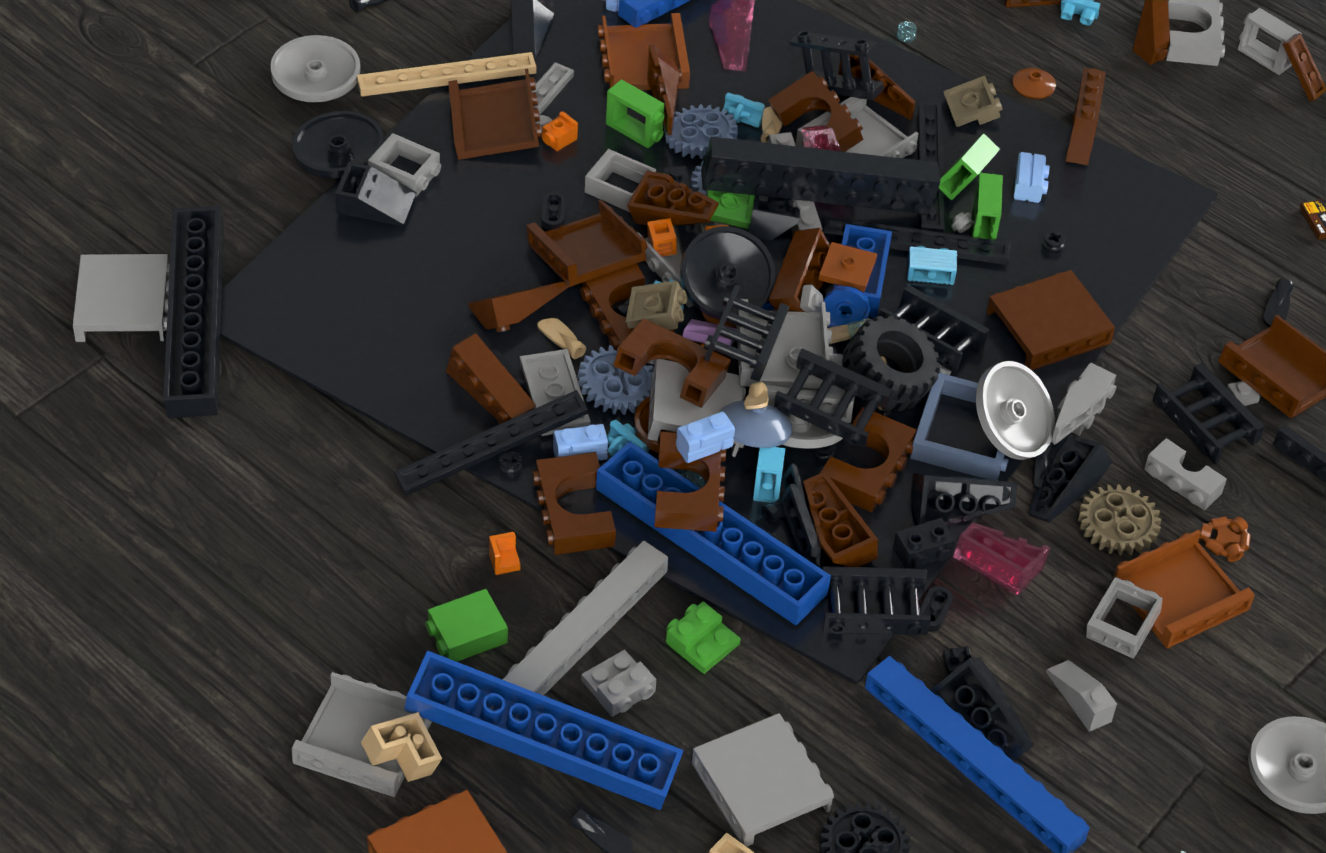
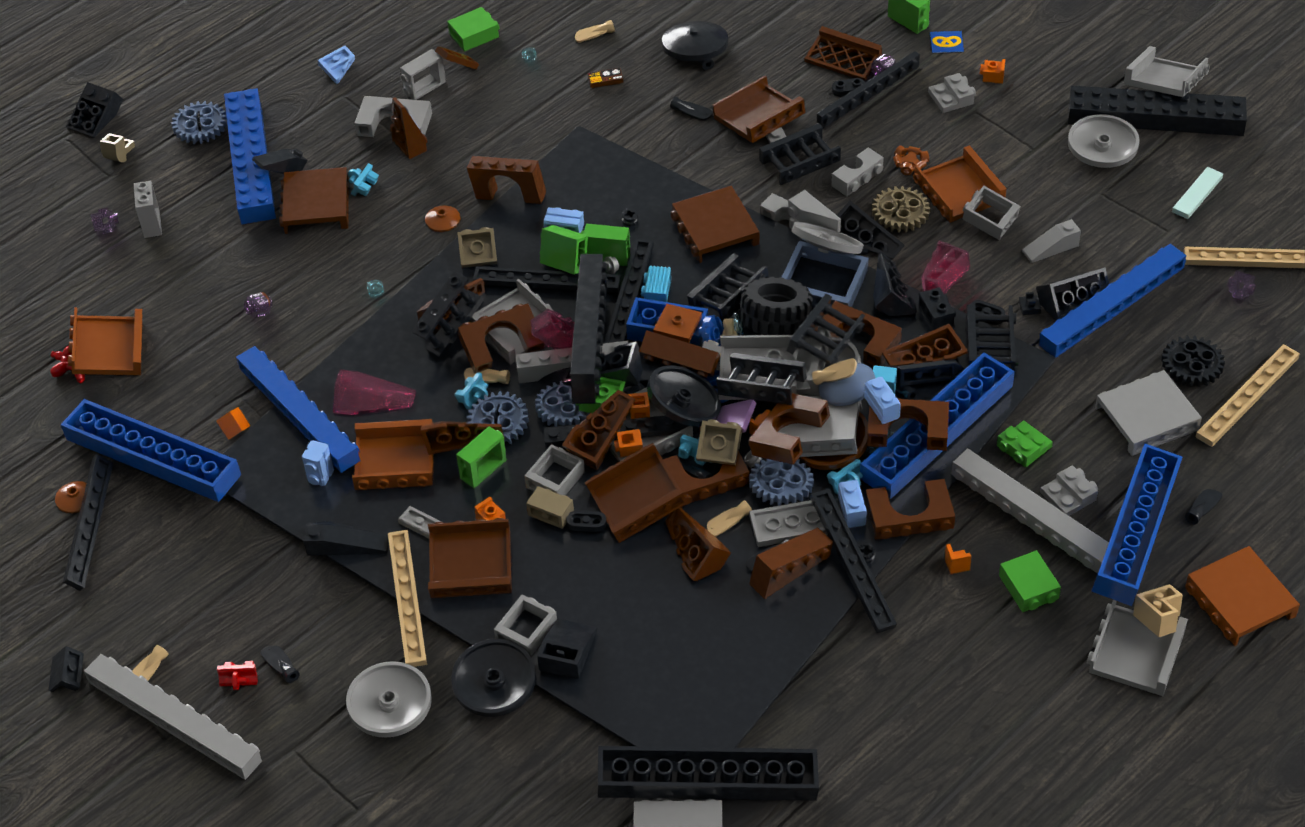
camera: 80 degrees left, 0 degrees up
none -> dark tan brick [526,486,574,529]

